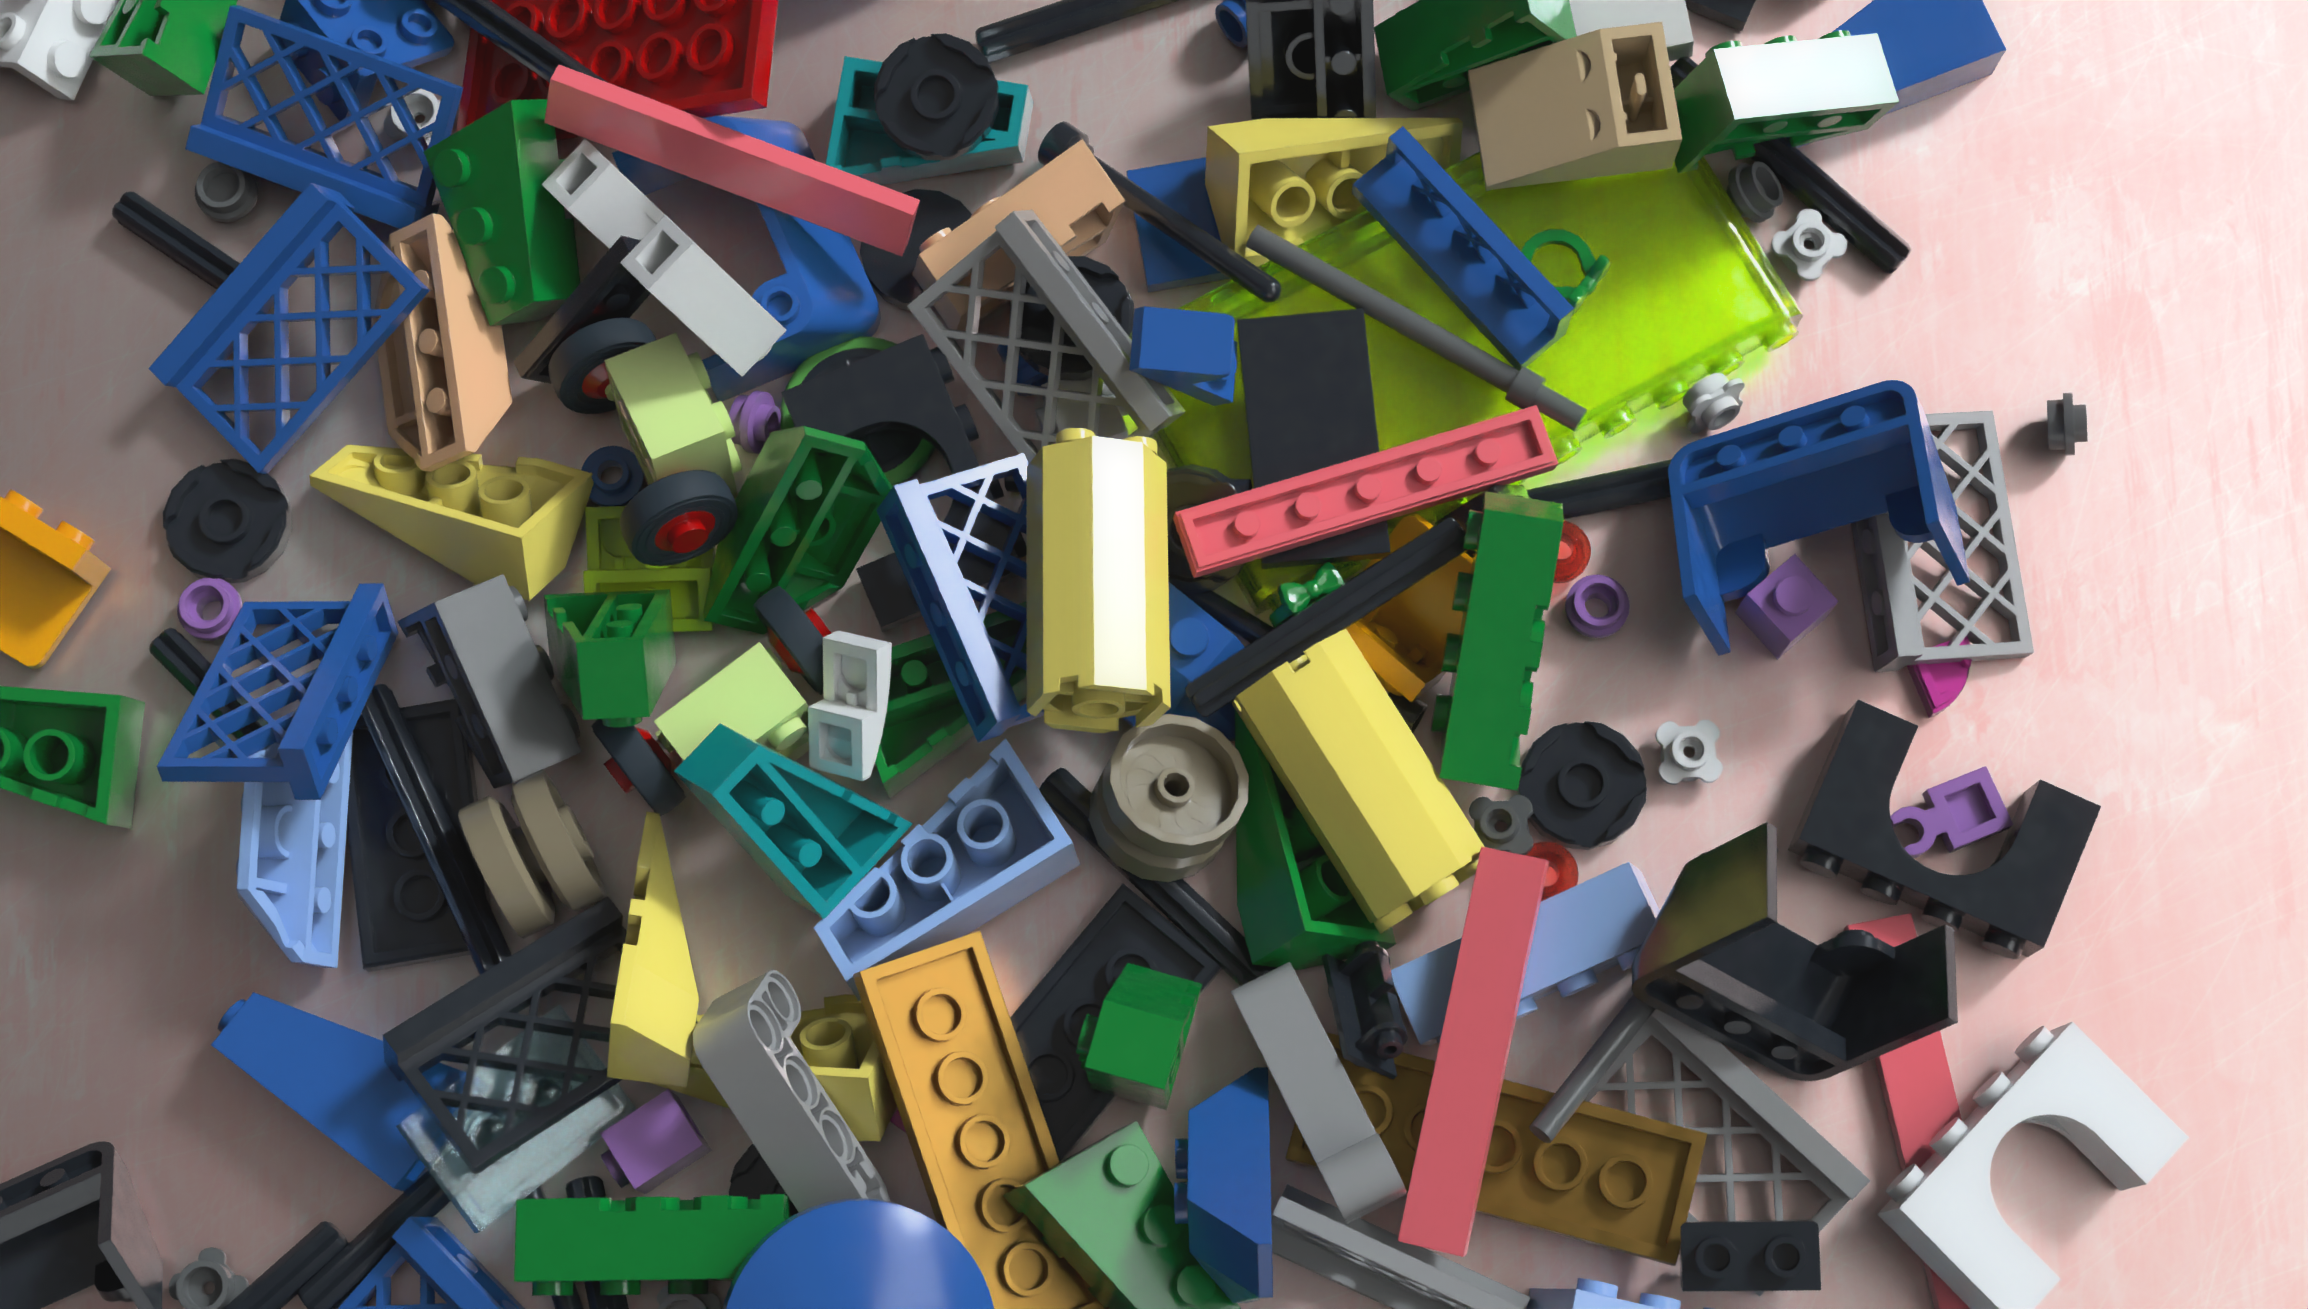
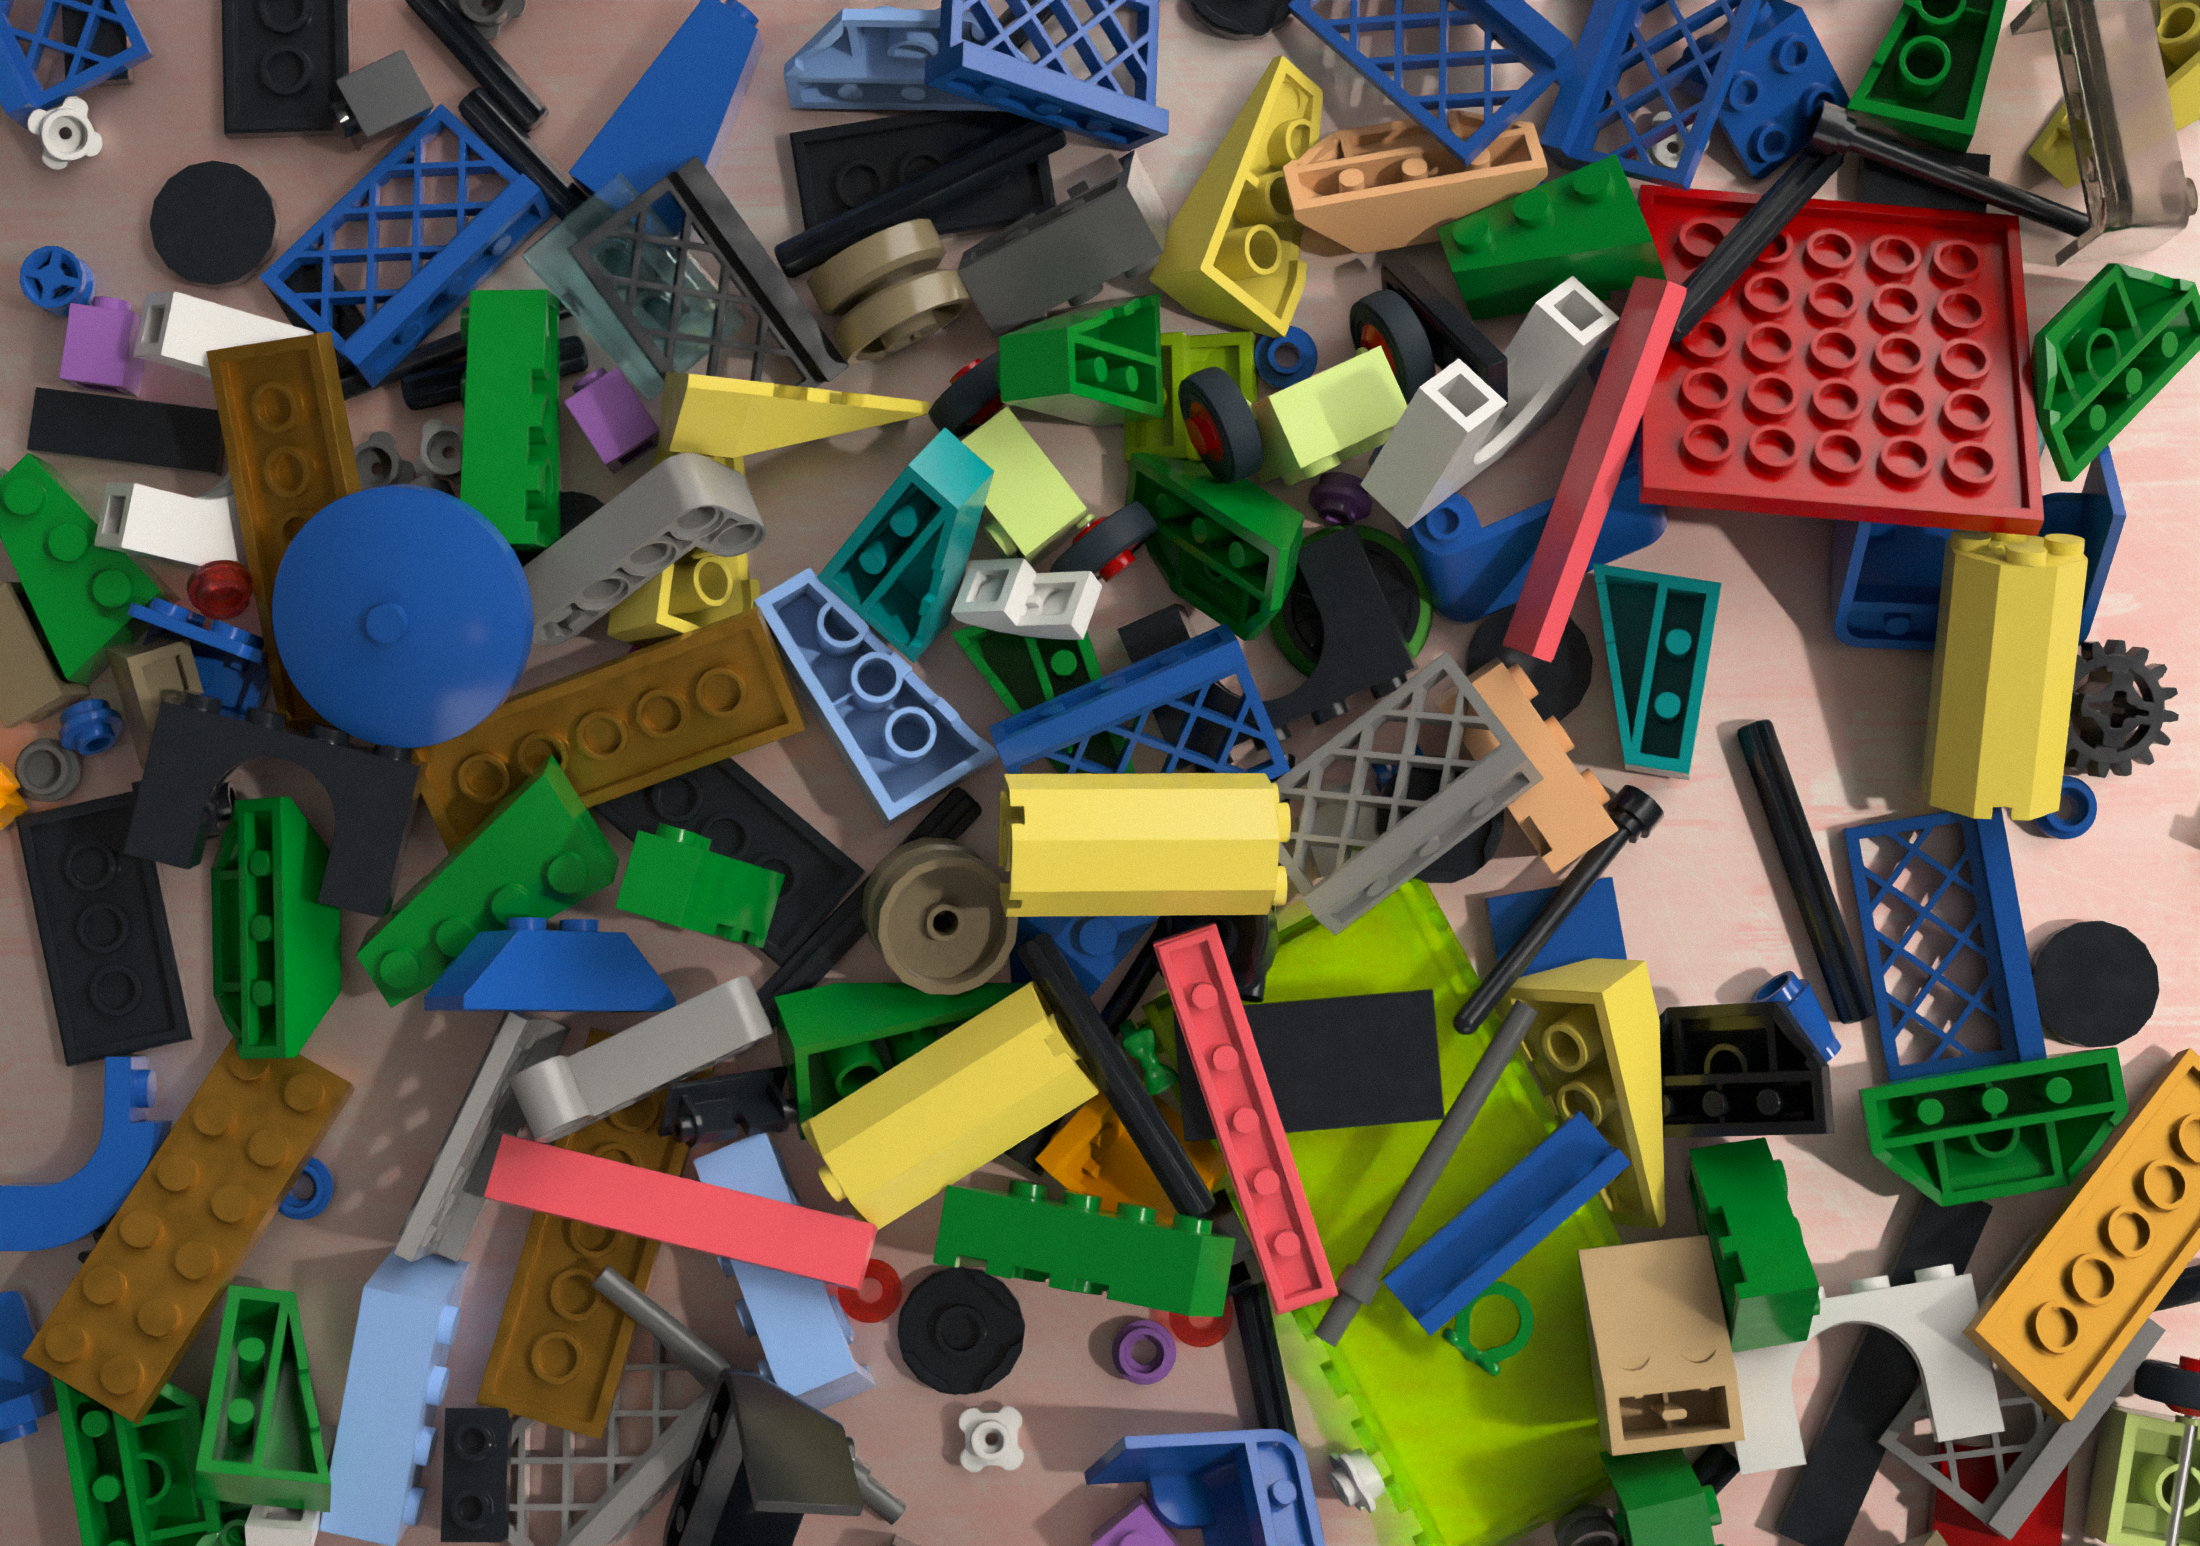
camera: 85 degrees right, 10 degrees up
black tile [874,33,999,160] -> none
blue slope [1129,306,1238,406] -> none
dark grey plate [1469,795,1534,855] -> none

